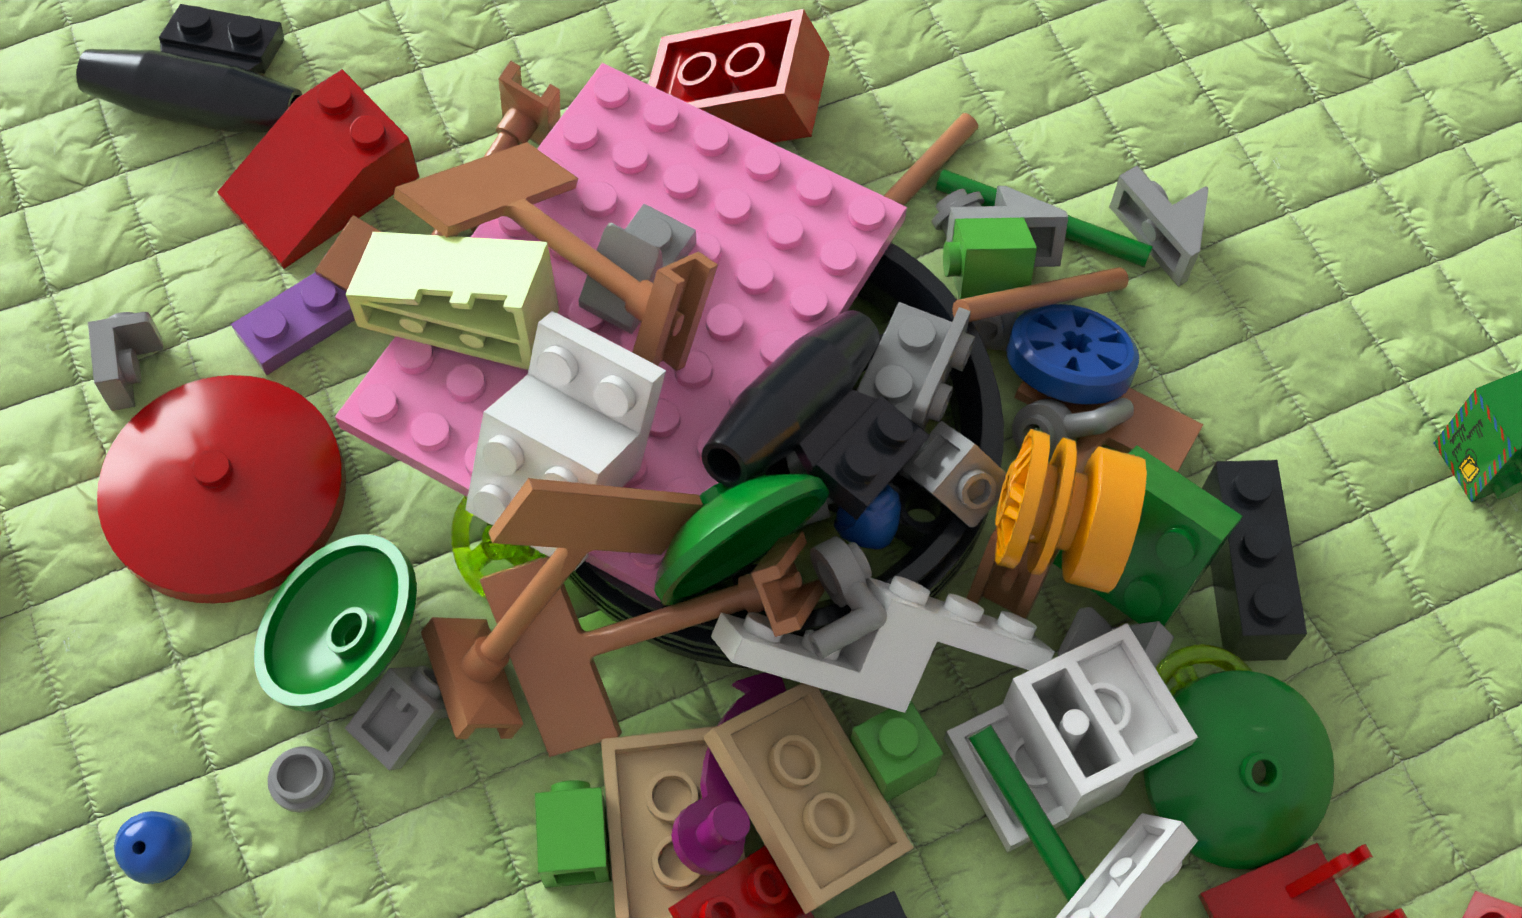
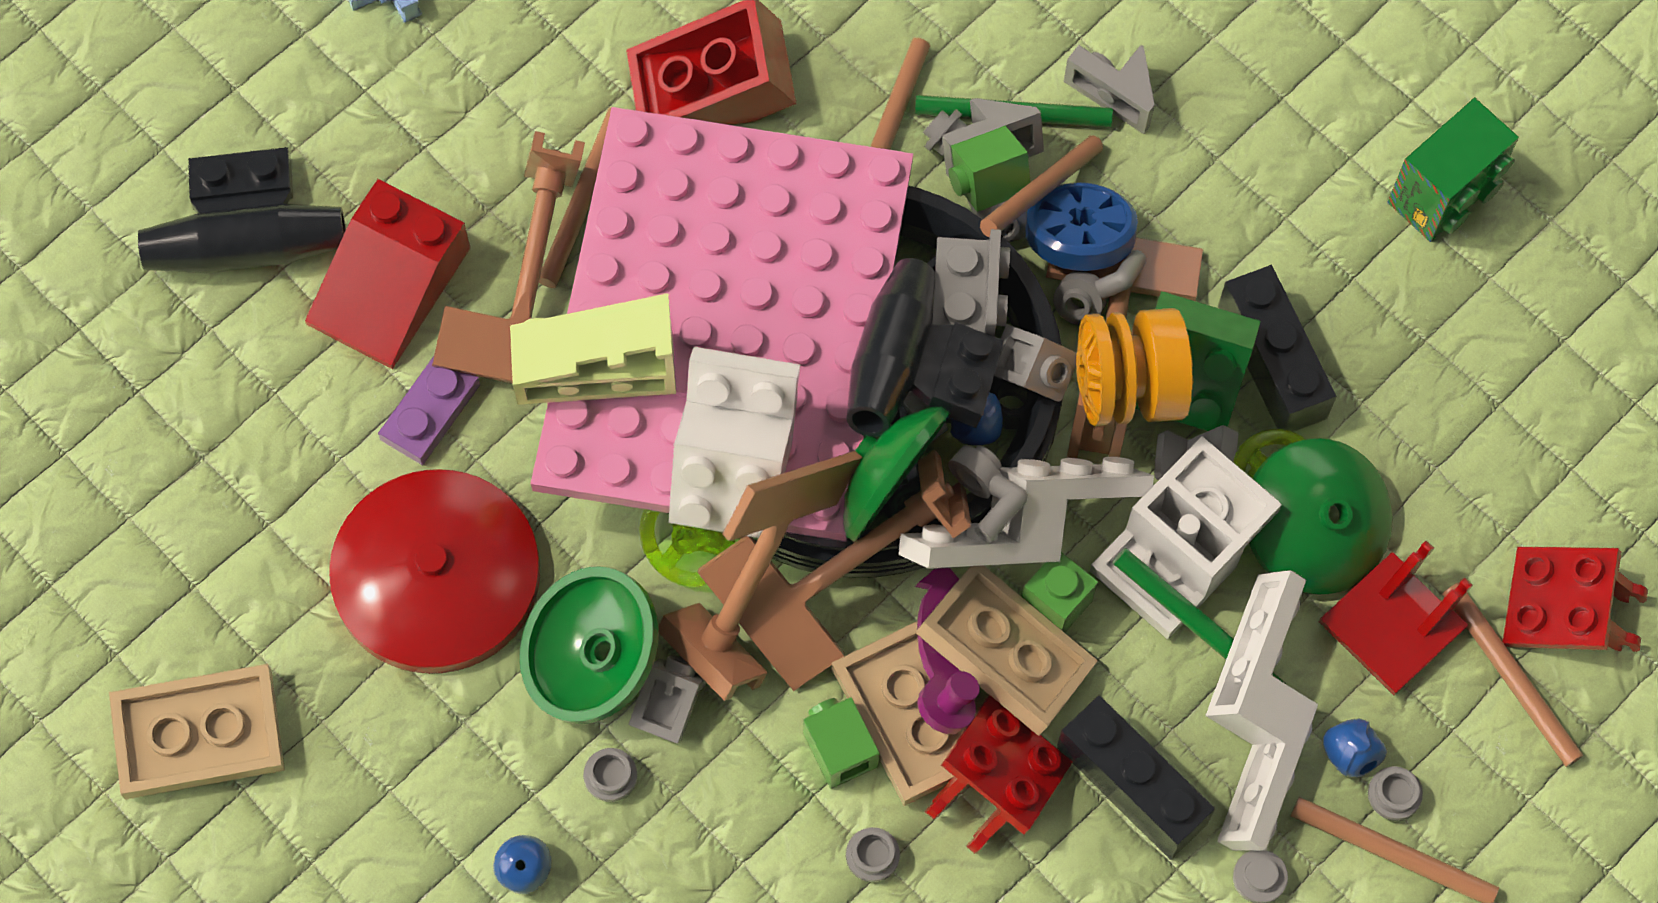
camera: 20 degrees left, 5 degrees up
light grey bracket [88,312,163,411] -> none
nougat piece [393,142,718,371] -> none
light grey slope [578,204,697,334] -> none

